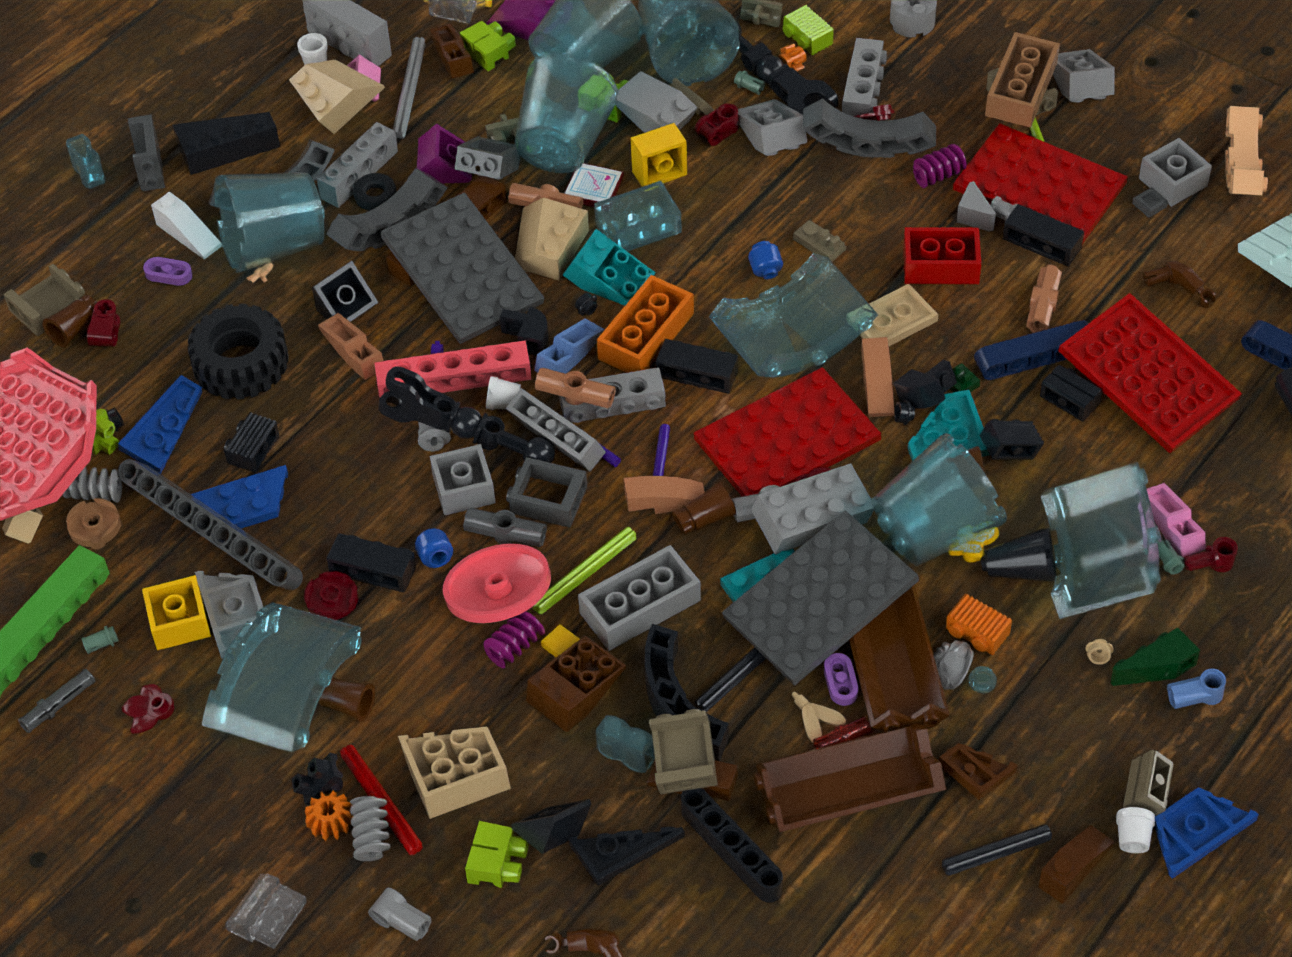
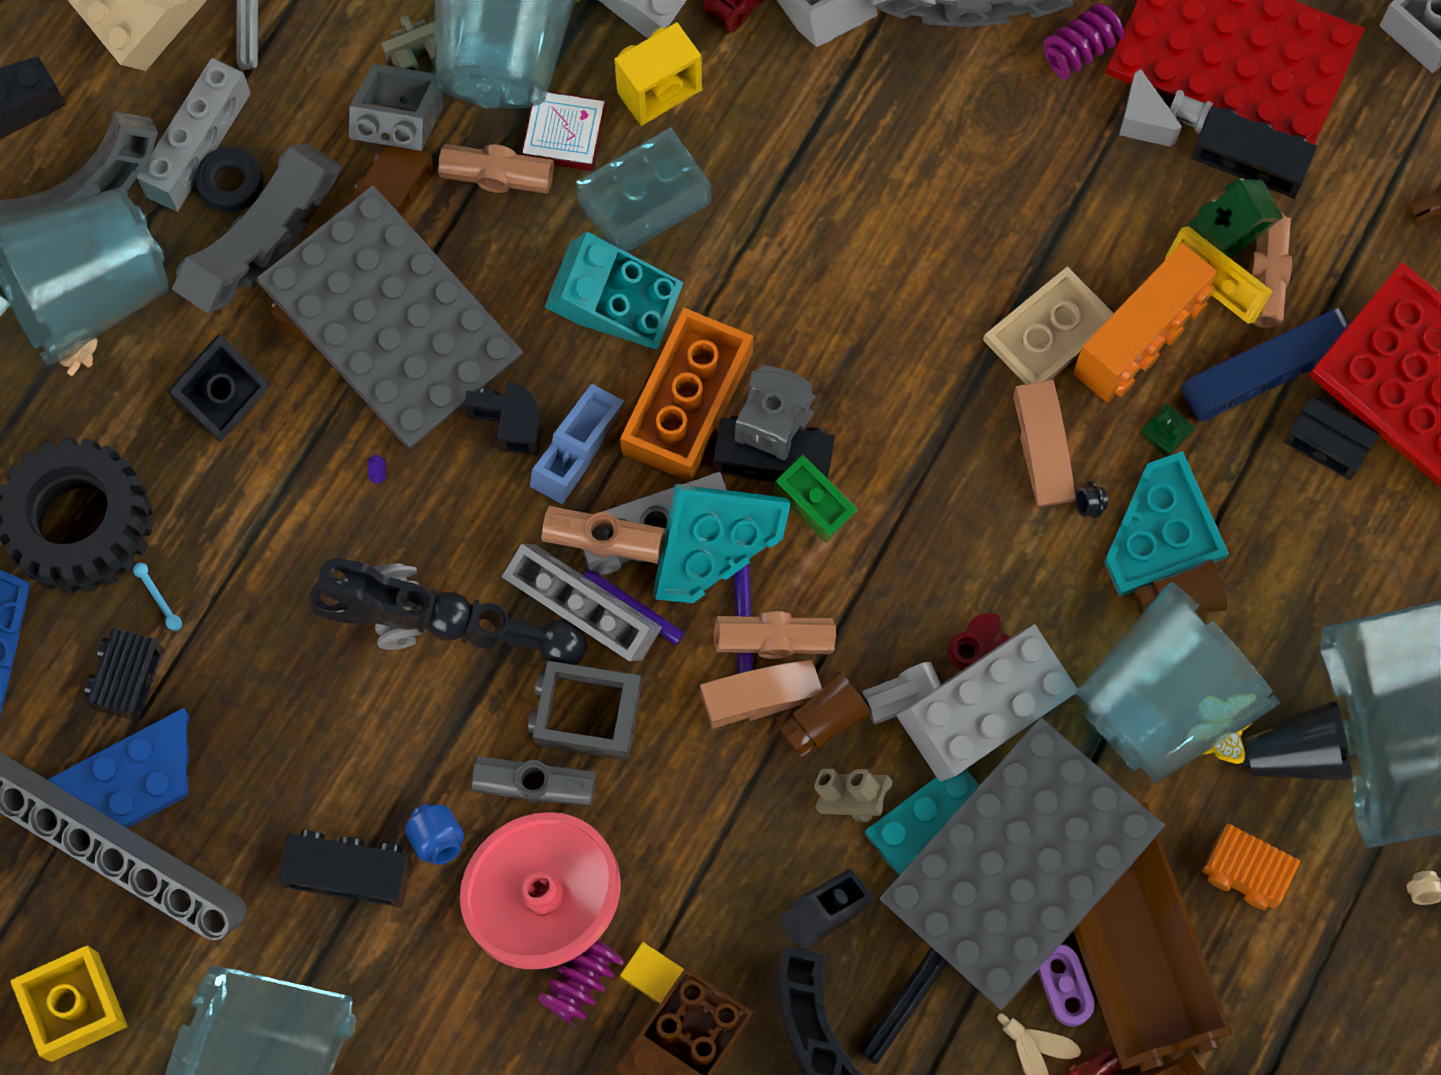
camera: 10 degrees left, 20 degrees up
light grey wing [195,571,268,659] -> none
dark red tile [304,571,358,621] -> none
nougat slope [318,313,384,380] -> none
coral brick [374,341,531,397] -> none
magenta slope [417,124,472,184] -> none
light grey brick [430,444,496,515] -> none
white piece [486,376,521,410] -> none
tan wedge [515,198,589,281] -> none
lime axle [532,527,636,614] -> none
black plate [575,293,598,316] -> none
light grey brick [578,545,701,651] -> none
red plate [694,367,881,497] -> none
clear light blue panel [709,253,878,377] -> none
blue head [748,241,783,280] -> none
dark tan plate [793,220,847,263] -> none
black brick [893,360,957,408] -> none
red brick [903,227,981,284] -> none
light grey hat [934,640,974,690] -> none
clear light blue plate [968,666,997,693] -> none
black brick [979,419,1044,460] -> none
dark grey tile [1132,187,1168,218] -> none
none -> medium azure hinge [133,562,182,631]
none -> teal plate [652,484,791,603]
none -> nougat piece [713,611,836,659]
none -> dark grey piece [735,365,816,461]
none -> green panel [773,455,858,543]
none -> black brick [779,869,873,950]
none -> dark tan hips [814,769,893,822]
none -> orange brick [1073,243,1218,403]
none -> yellow tile [1165,226,1273,324]
none -> dark green brick [1188,178,1283,259]

